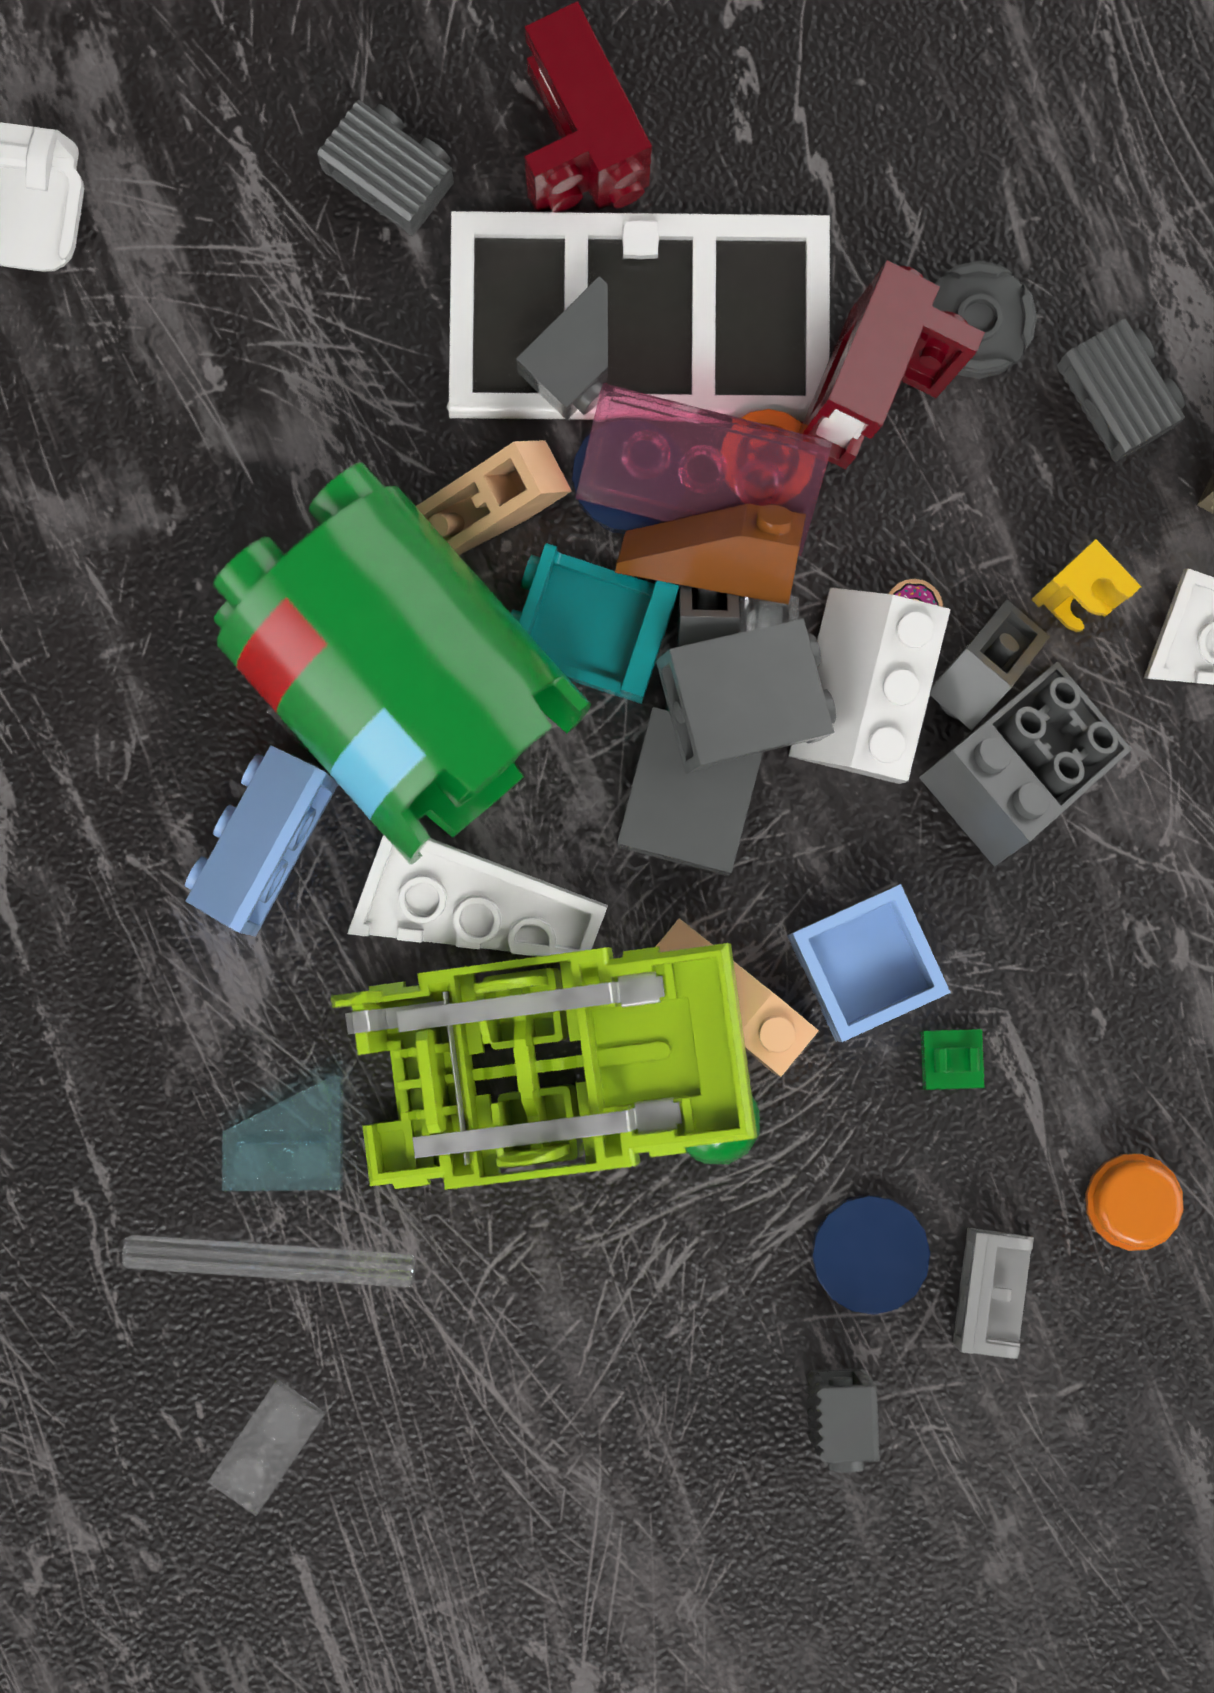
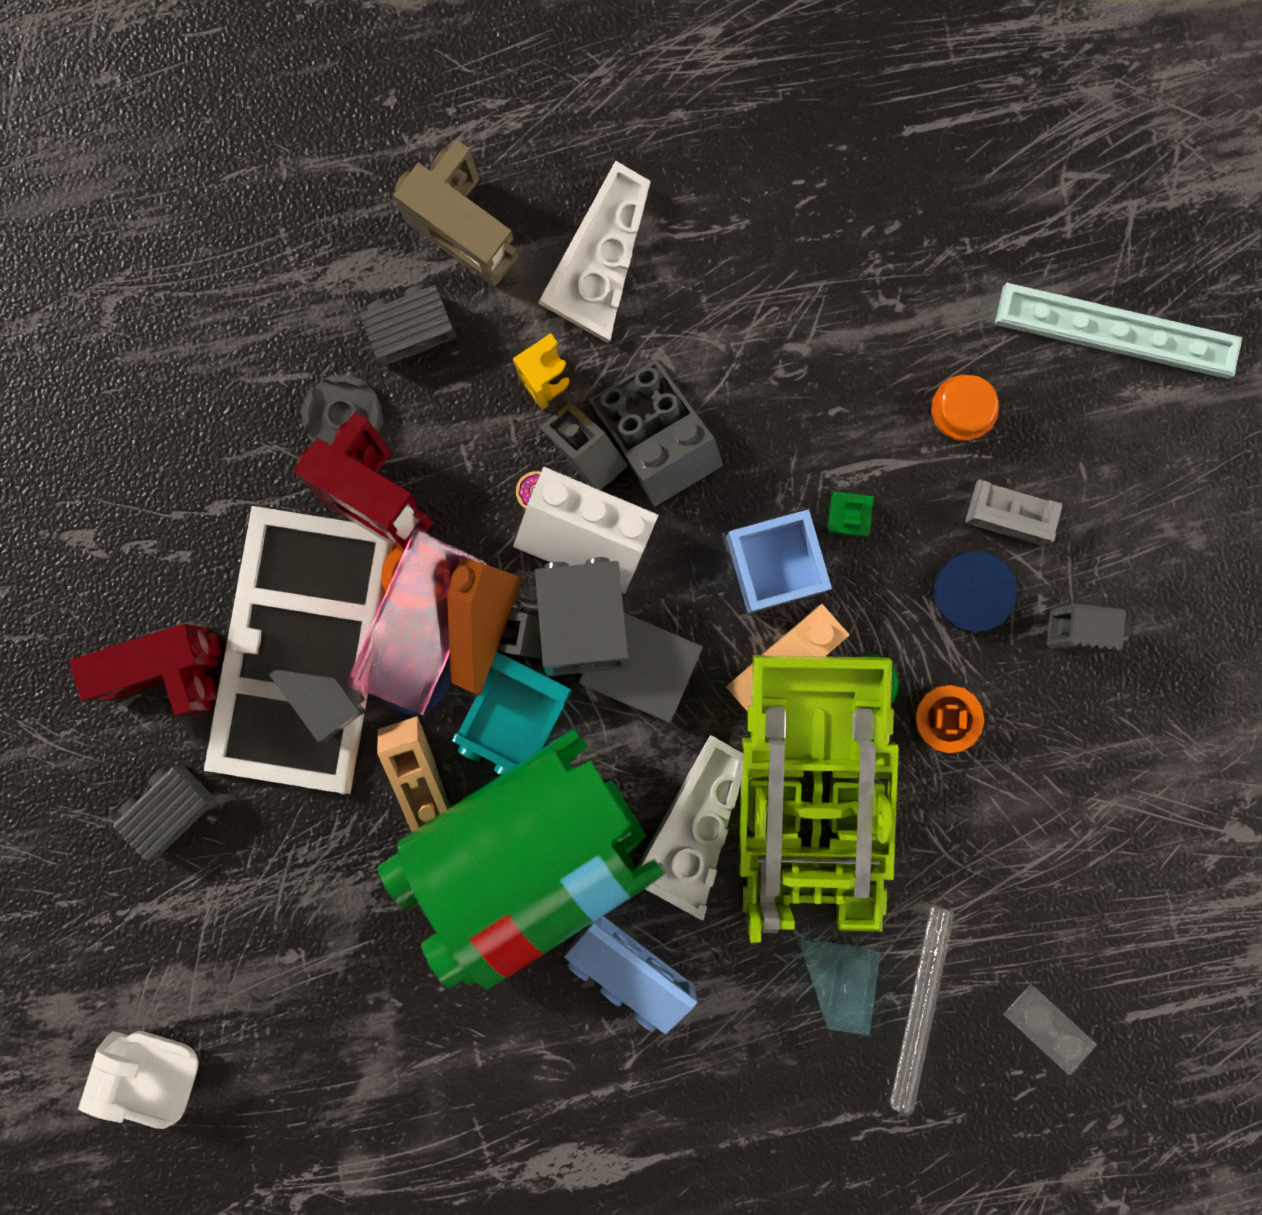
camera: 70 degrees left, 0 degrees up
none -> orange piece [915,685,984,753]

